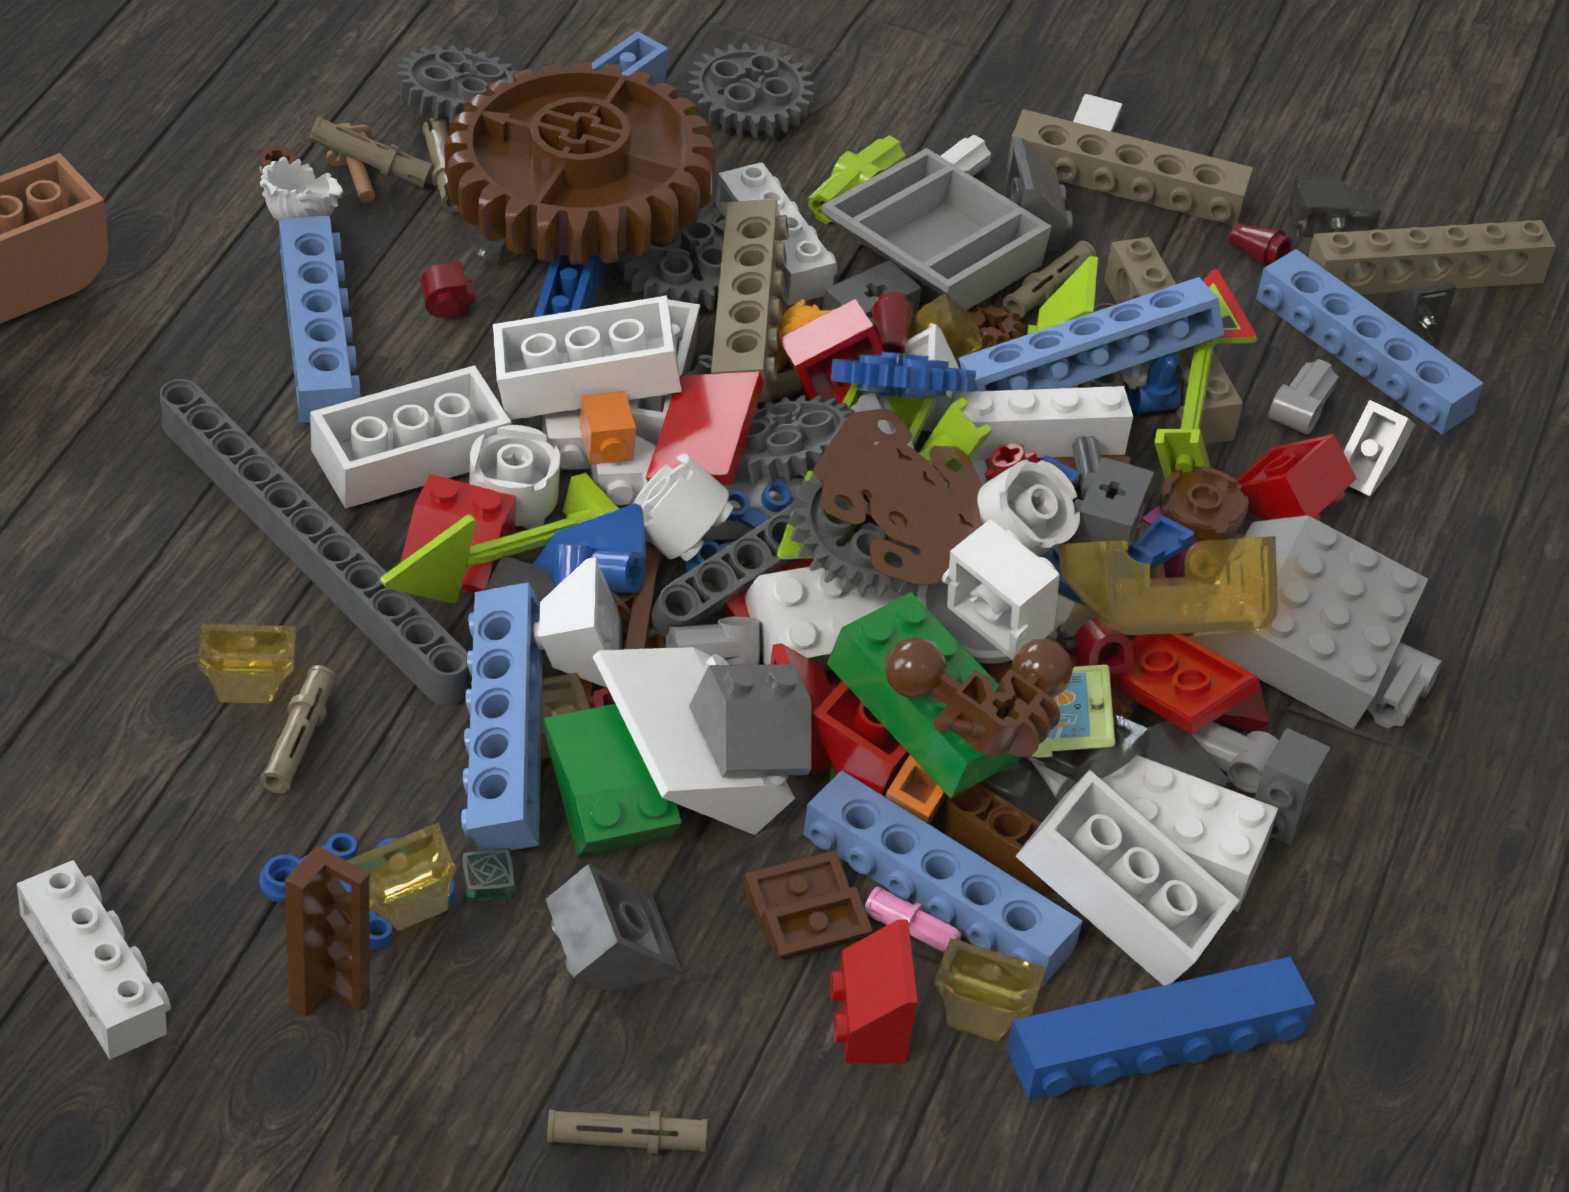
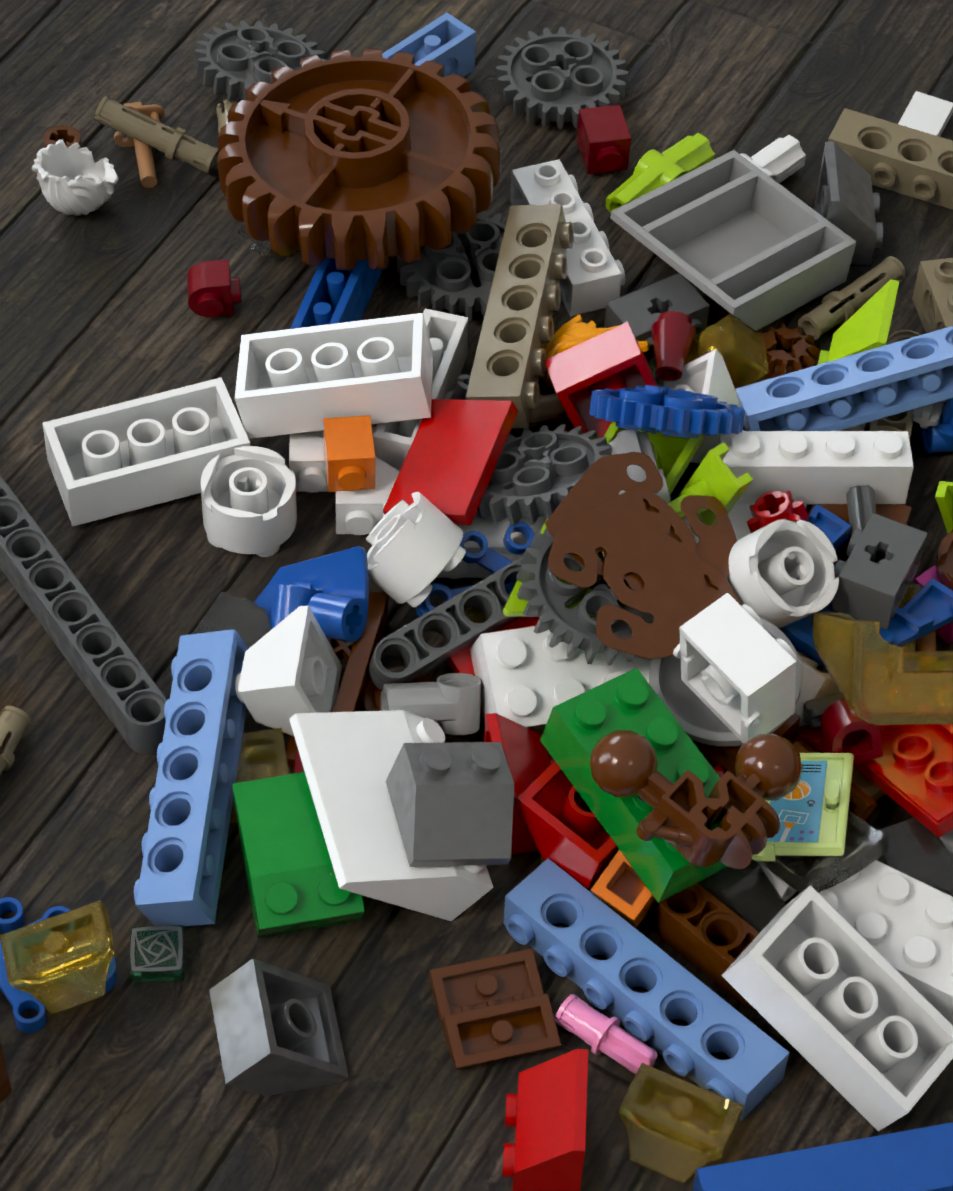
camera: 10 degrees right, 5 degrees up
medium blue brick [279,216,360,423] -> none
lime piece [380,473,619,604] -> none
red slope [400,474,516,593] -> none
none -> dark red brick [577,105,631,174]

